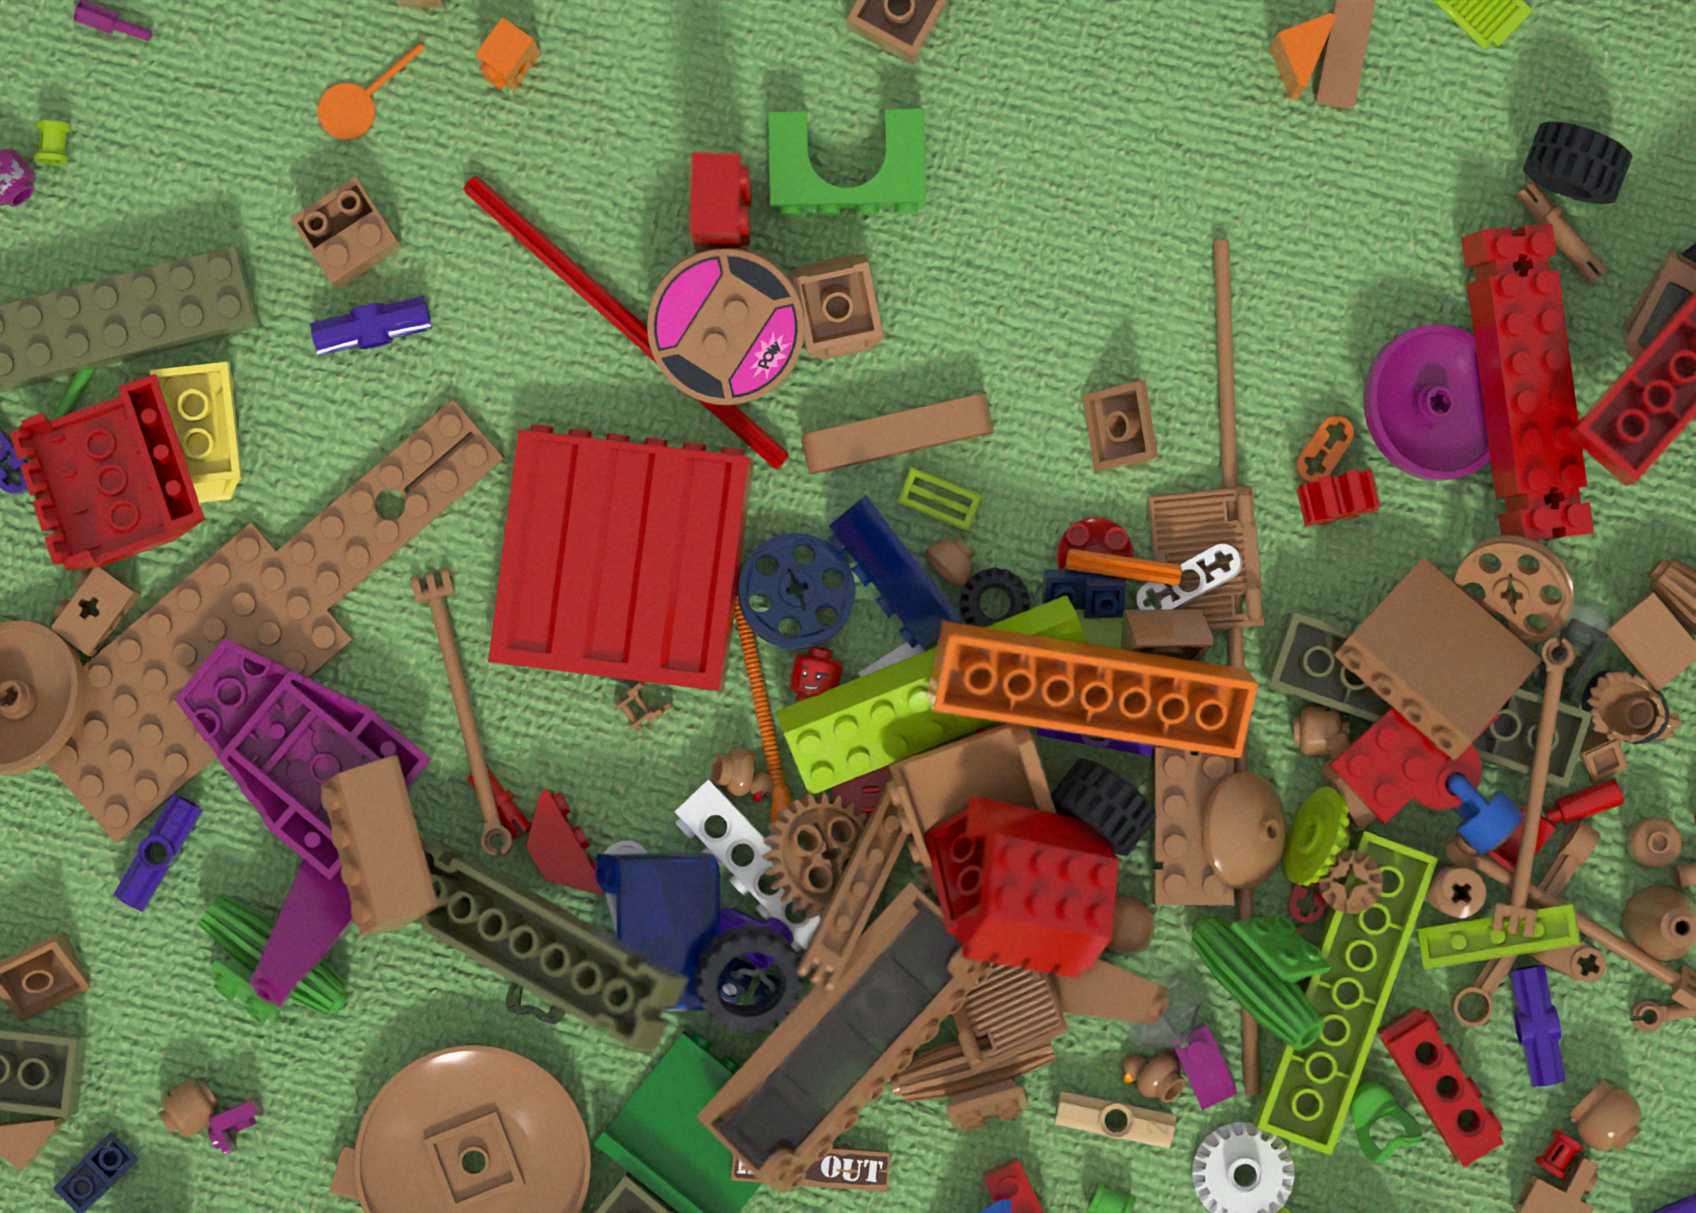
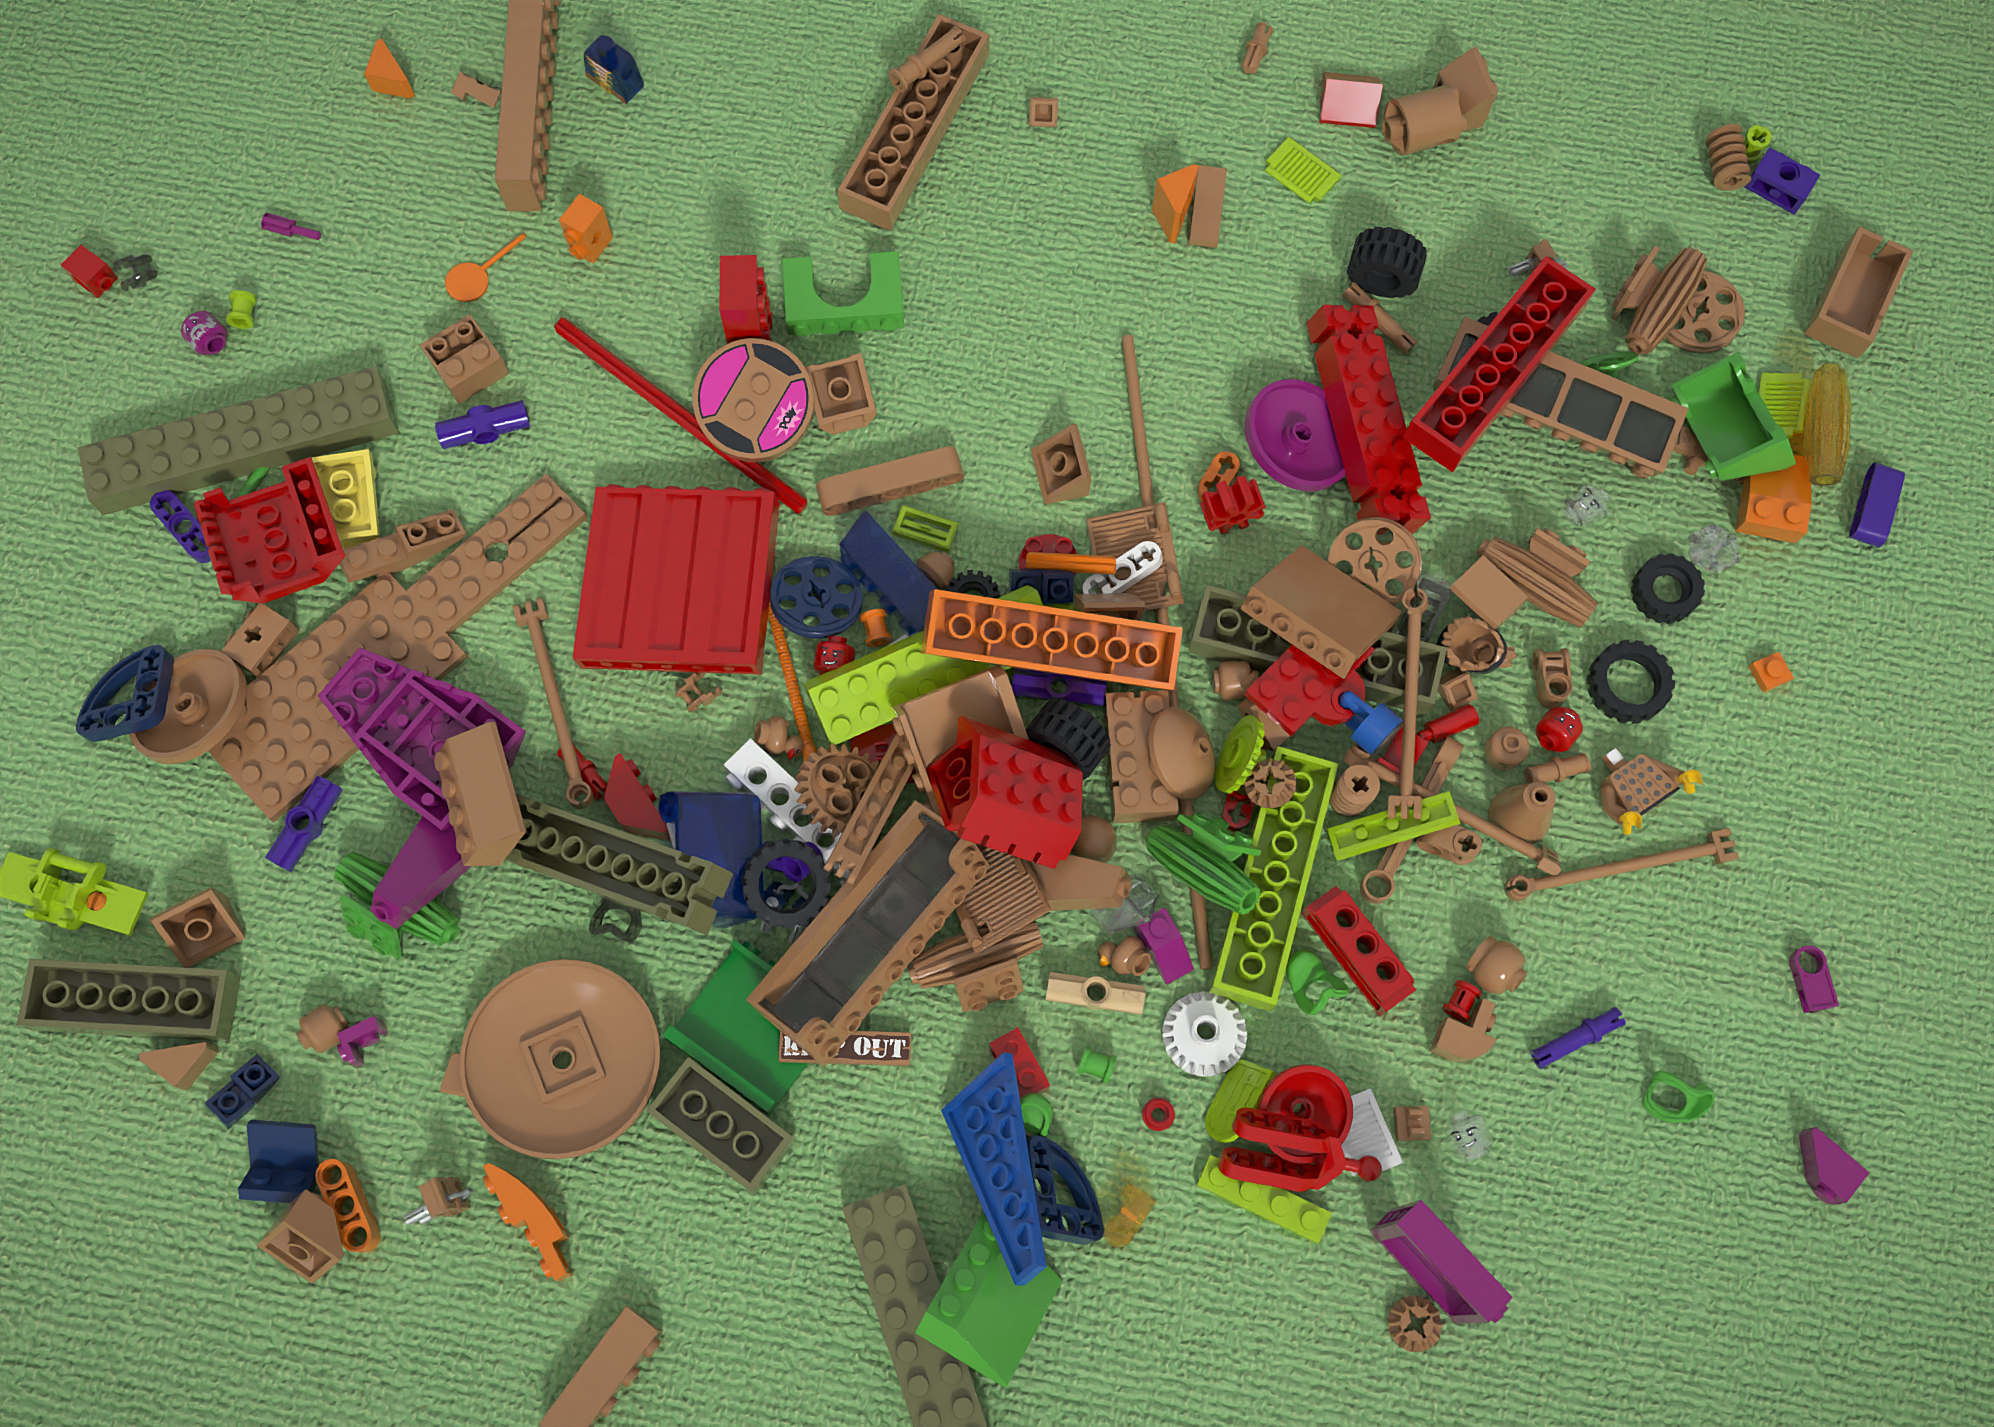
camera: 10 degrees left, 15 degrees down
dark purple piece [1509,964,1566,1087] -> none
none -> medium nougat slope [339,509,466,583]
none -> orange bush [859,609,893,648]

